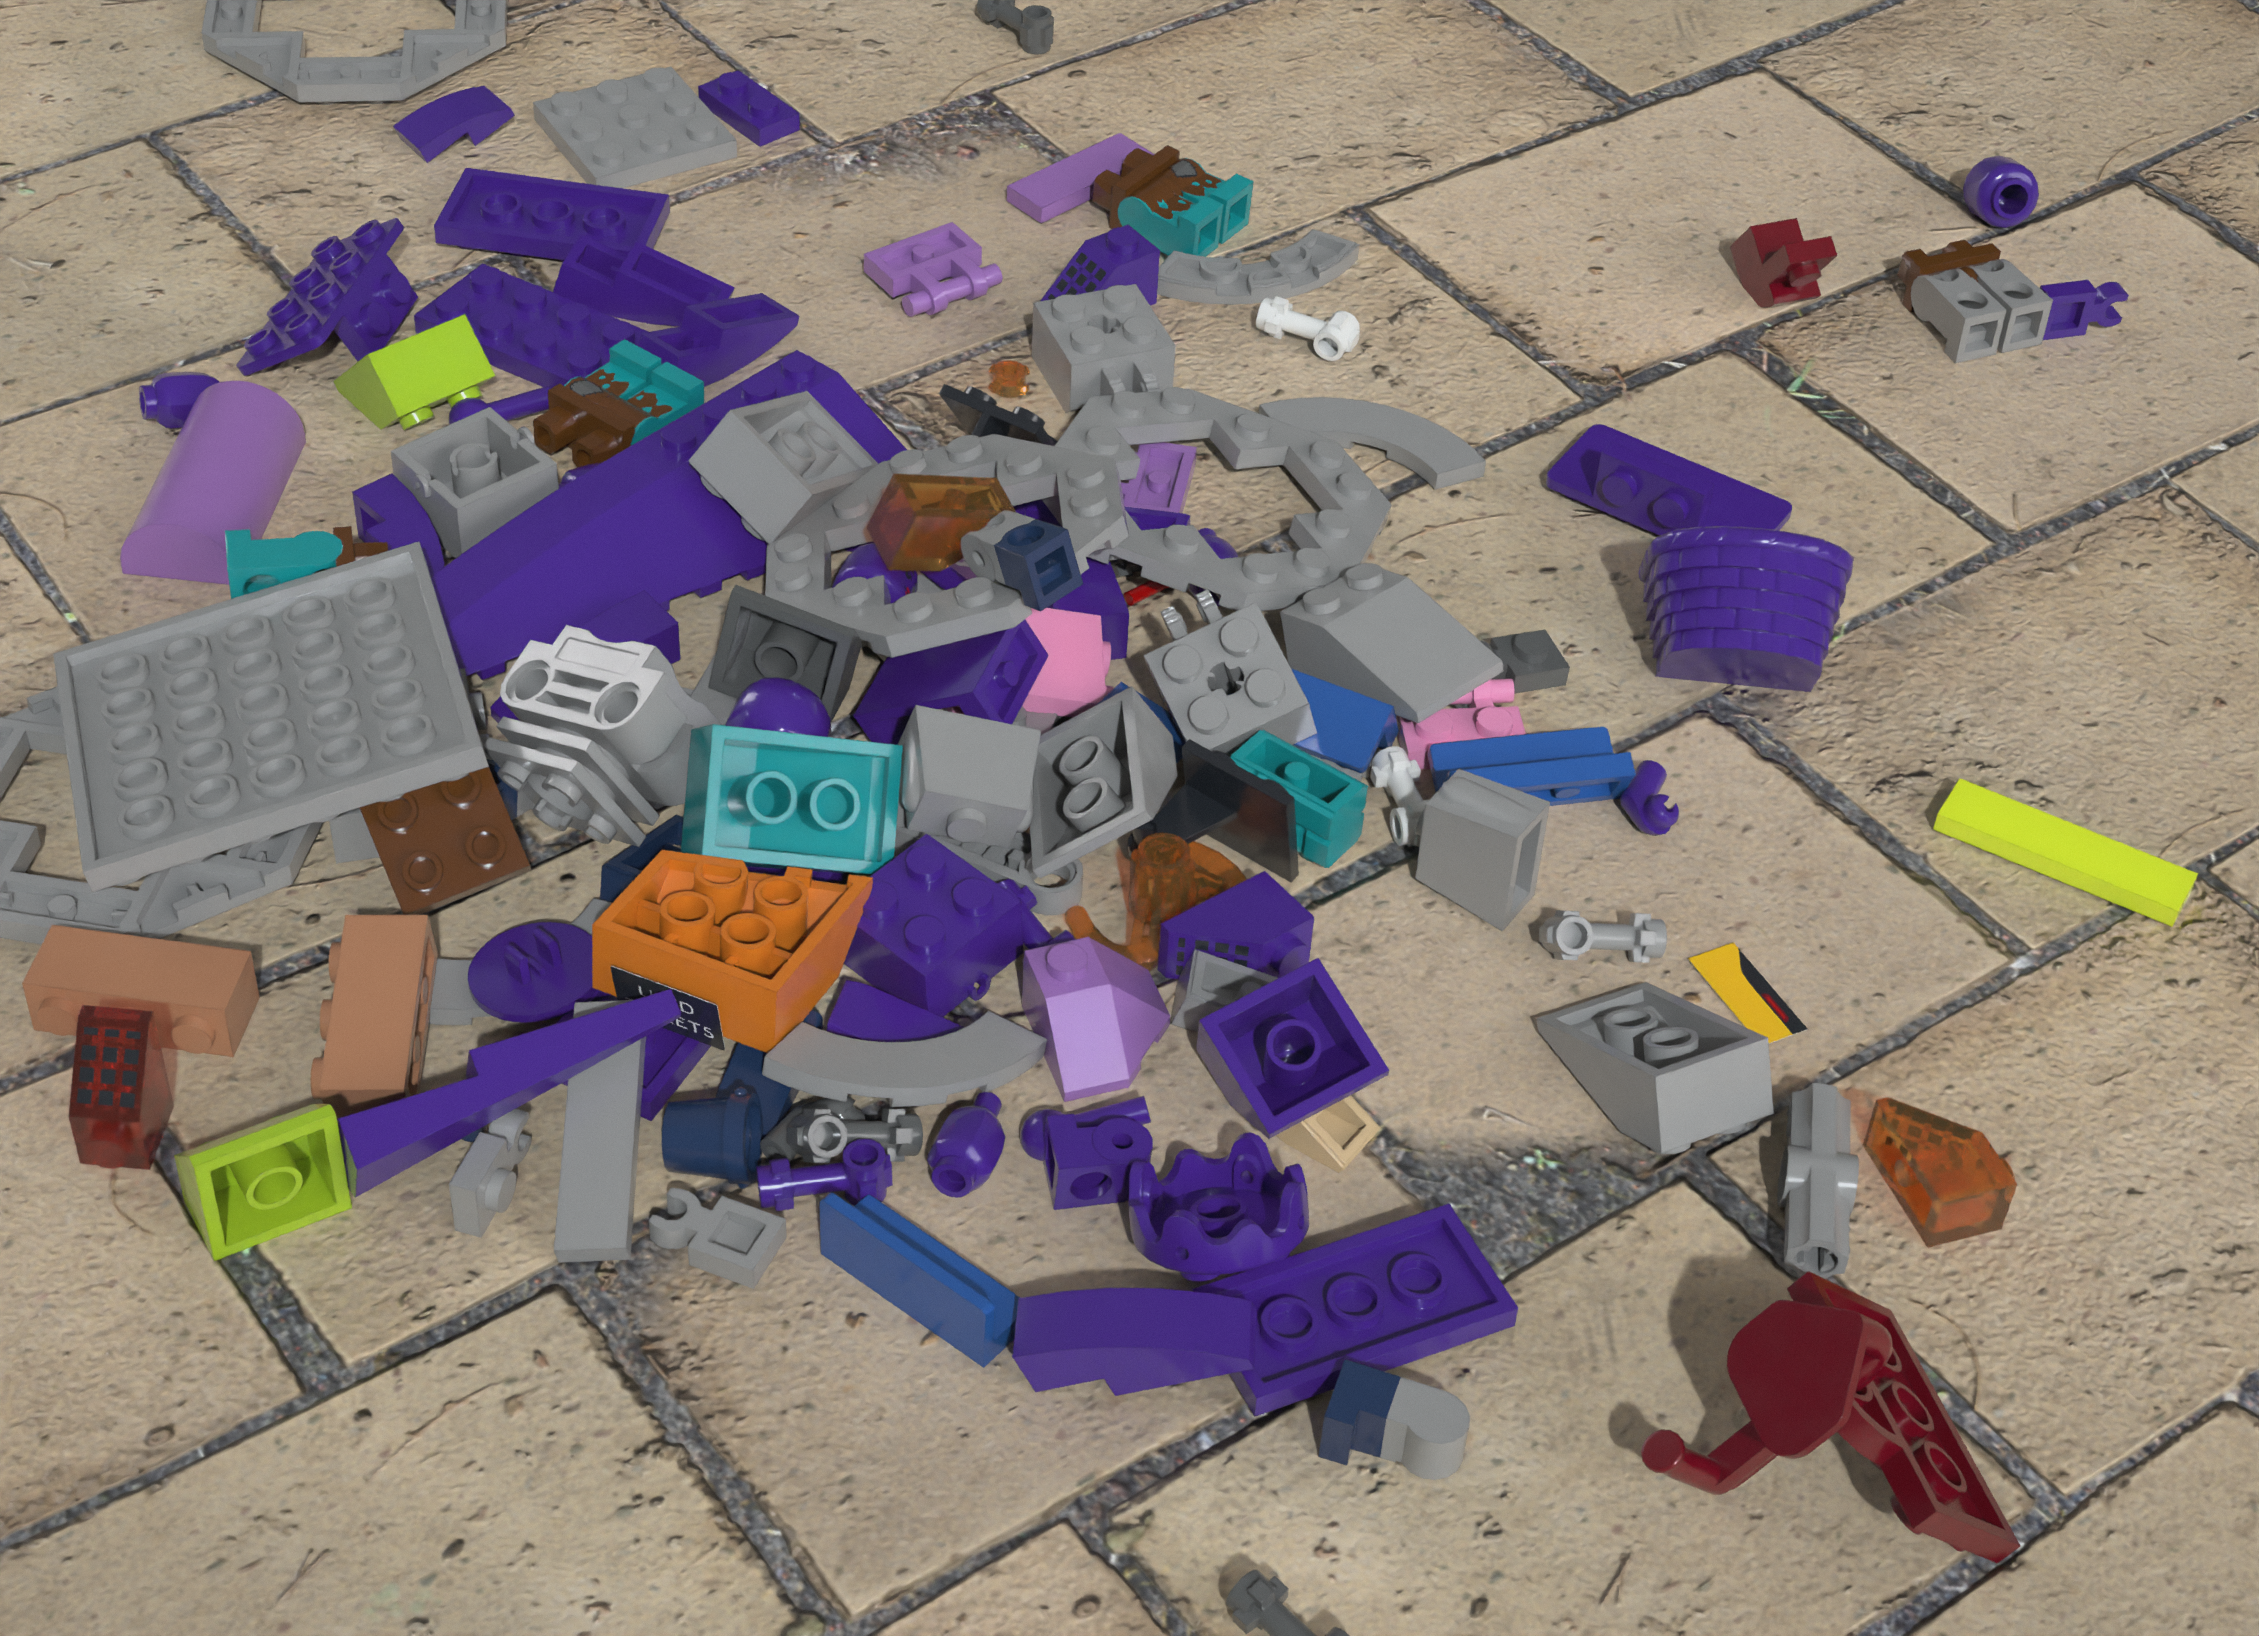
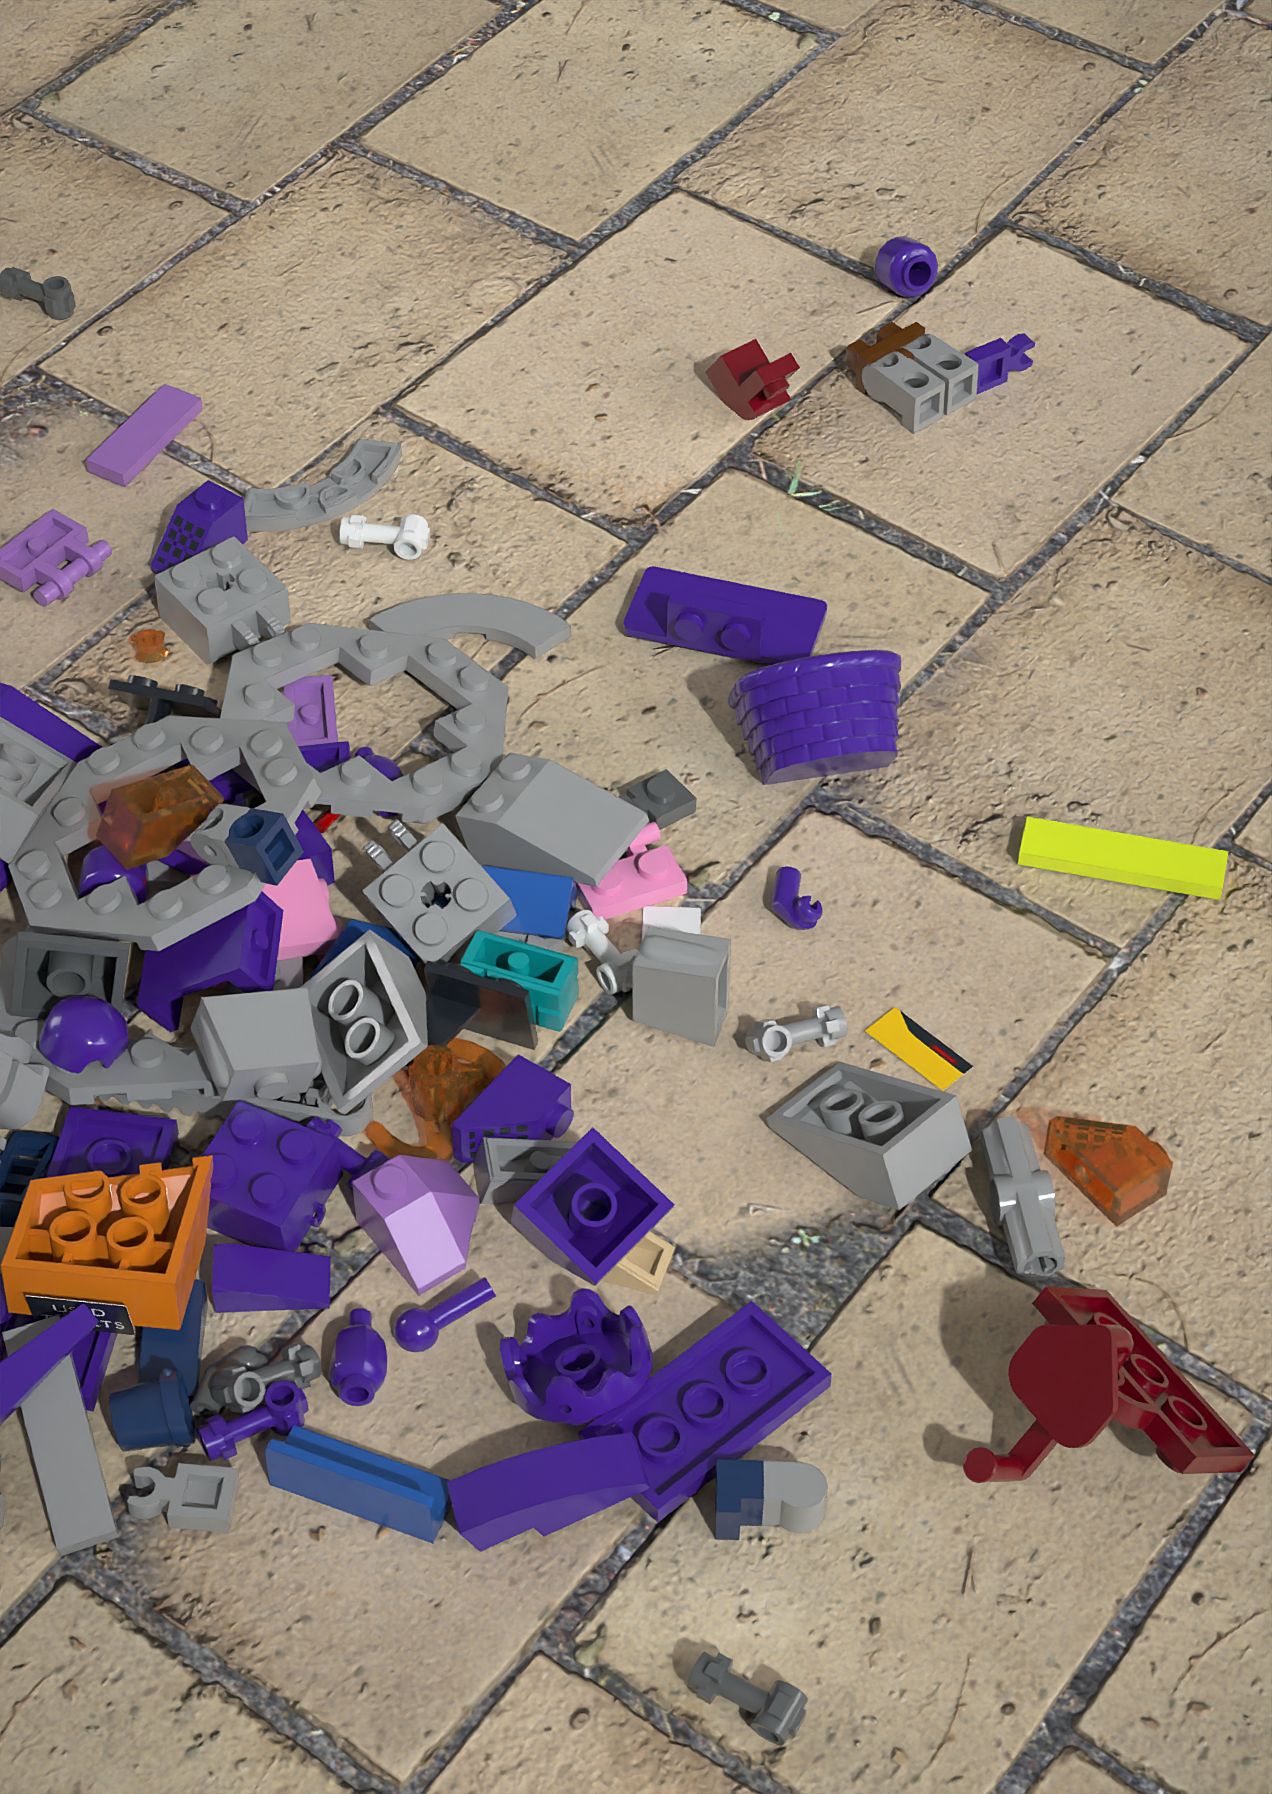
camera: 15 degrees left, 5 degrees up
teal slope [681,724,903,875] -> none
light grey tile [762,1011,1047,1107] -> none
dark purple leg [1043,1114,1153,1210] -> none
hips [1093,145,1254,257] -> none
blue panel [1427,727,1636,806] -> none

